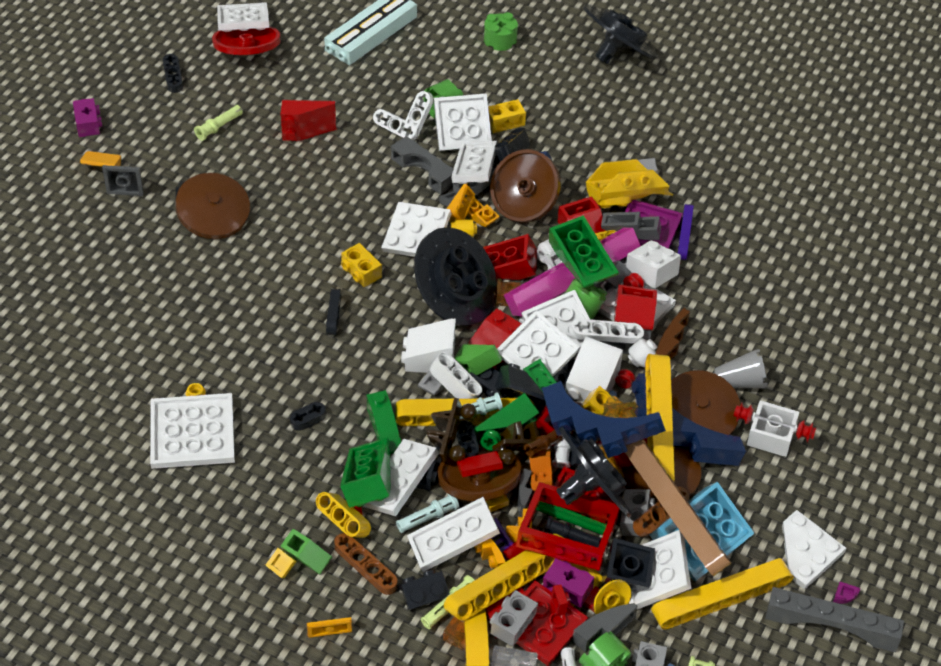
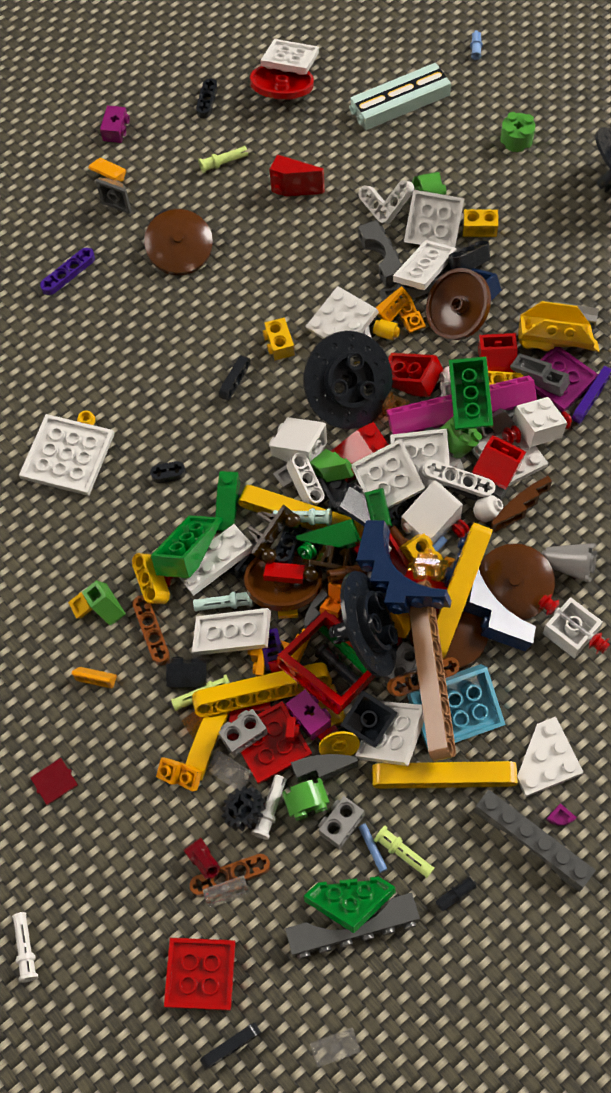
camera: 30 degrees right, 15 degrees up
none -> dark purple beam [40,247,95,295]

